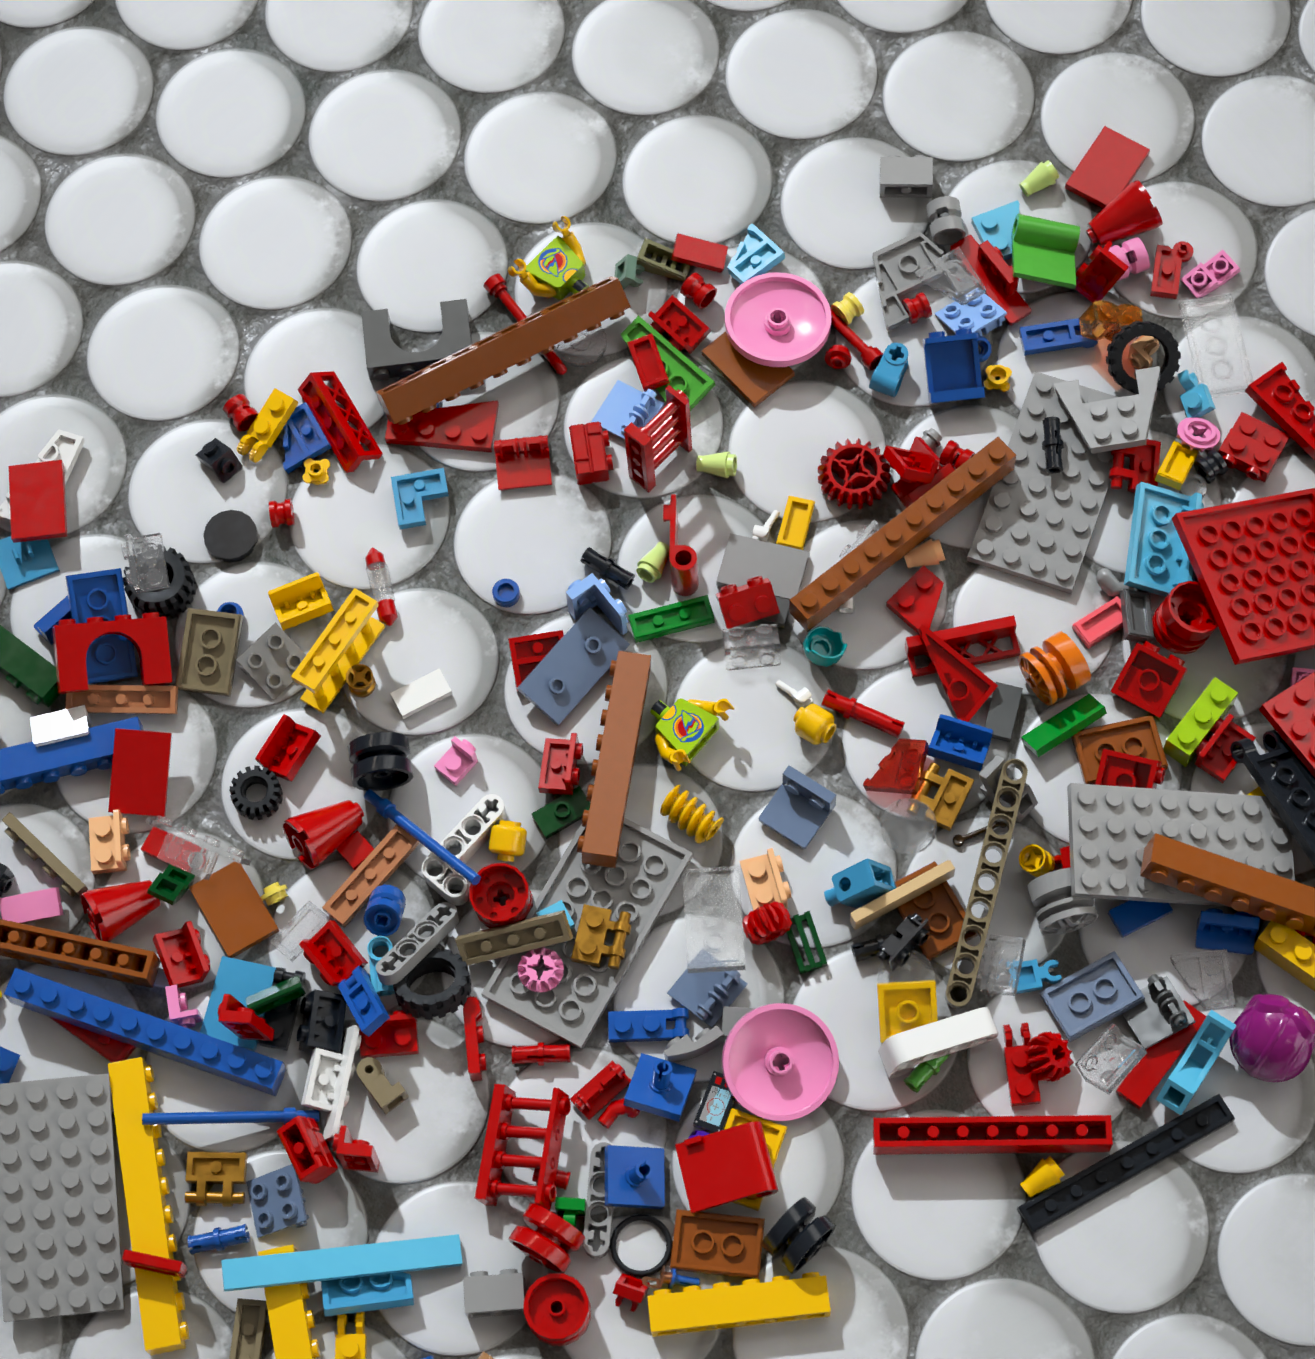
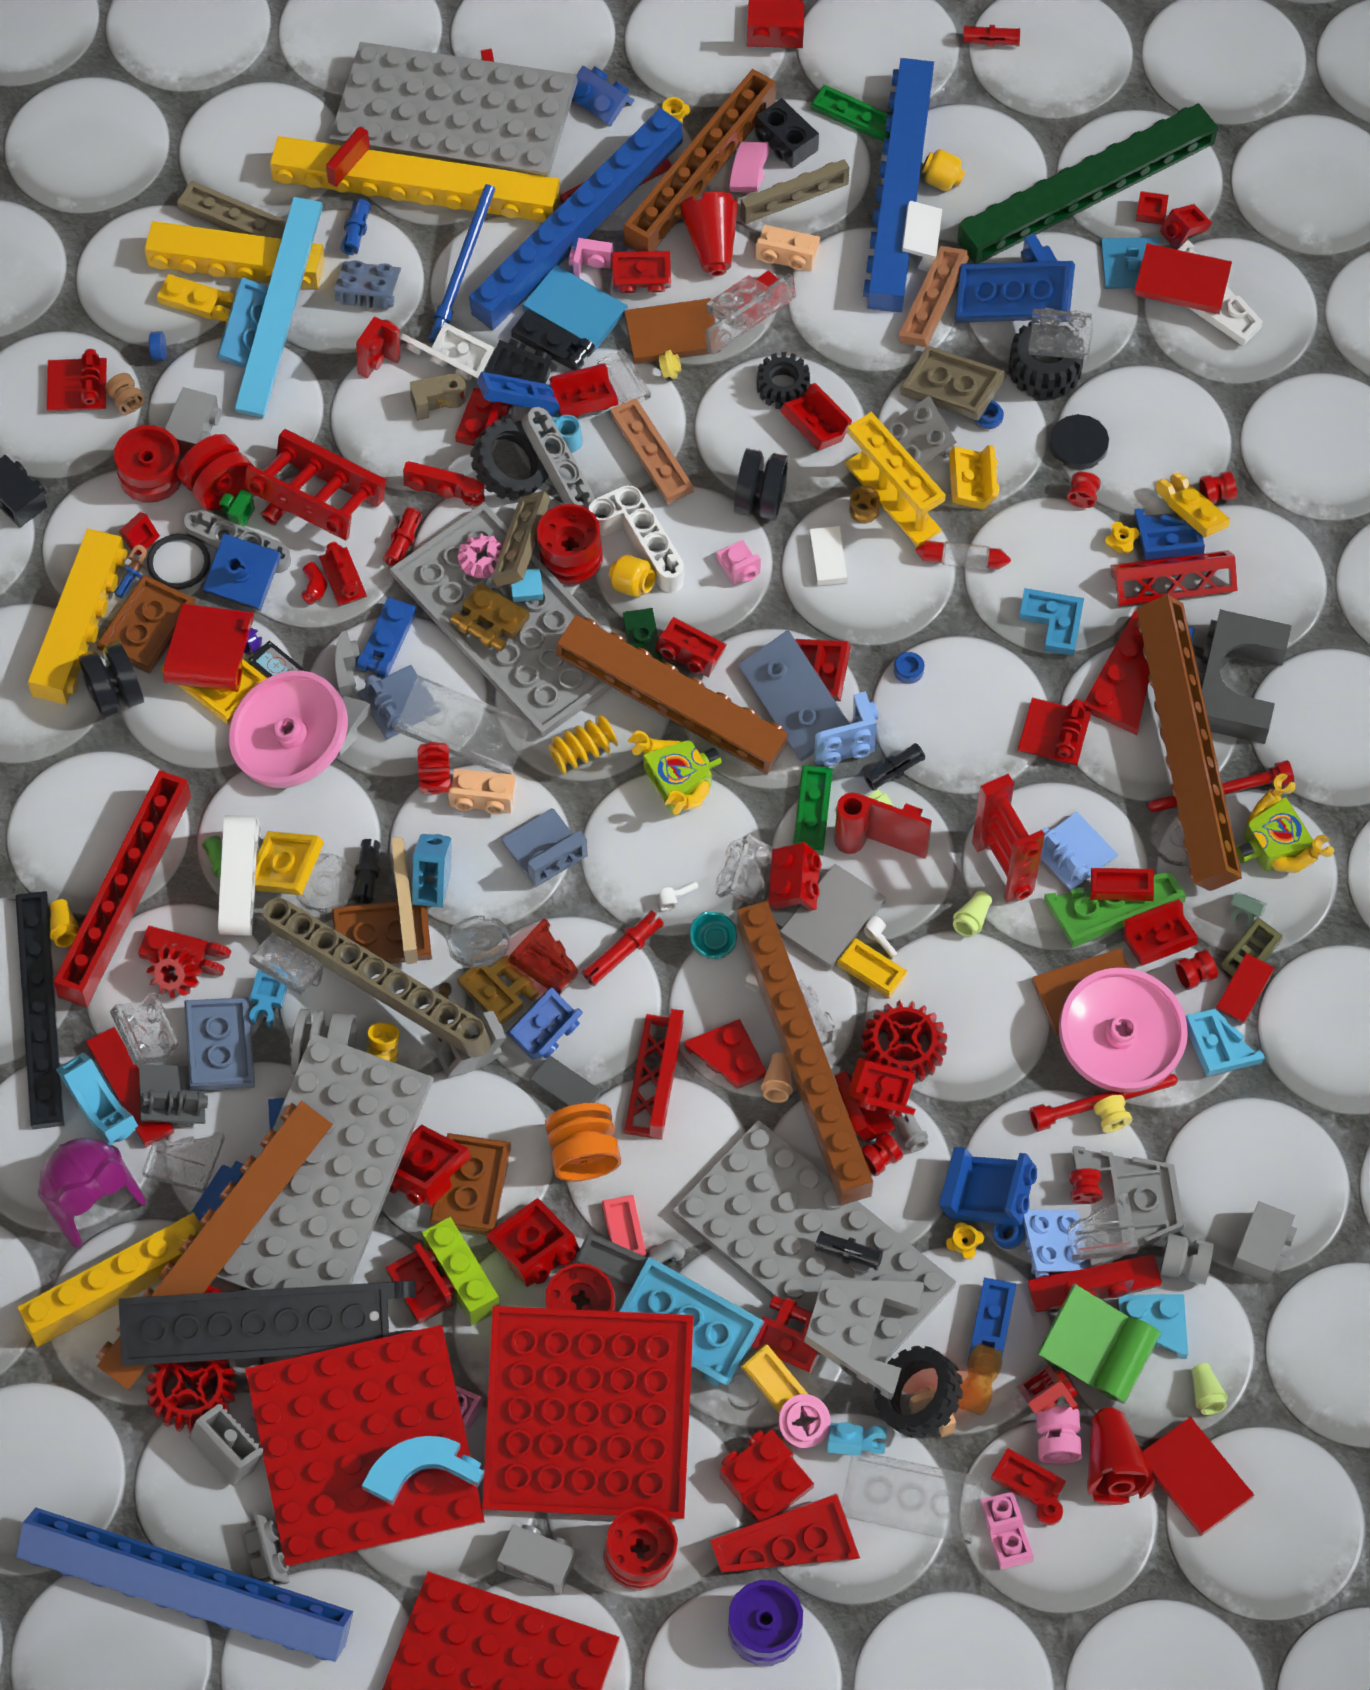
camera: 105 degrees right, 5 degrees down
red arch [53,612,172,694] -> none
red tile [108,728,172,817] -> none
dark green slope [147,864,195,905] -> none
pearl gold plate [185,1152,248,1207] -> none
black bracket [196,438,243,483] -> none
red bracket [218,994,275,1041] -> none
dark green slope [245,976,306,1016] -> none
red brick [277,1116,338,1184] -> none
red cone [283,800,364,870] -> none
red tile [336,830,374,871] -> none
blue bar [364,790,481,885] -> none
blue wheel [364,885,406,936] -> none
red brick [569,421,613,485] -> none
blue tile [623,1053,697,1122] -> none
dark green tile [786,911,827,974] -> none
yellow head [793,704,836,745] -> none
red plate [825,345,852,369] -> none
dark azure piece [869,343,909,398] -> none
black hinge [876,913,930,972] -> none
red wing [917,624,998,722] -> none
green tile [1021,694,1107,758] -> none
black wheel [1194,450,1228,484] -> none

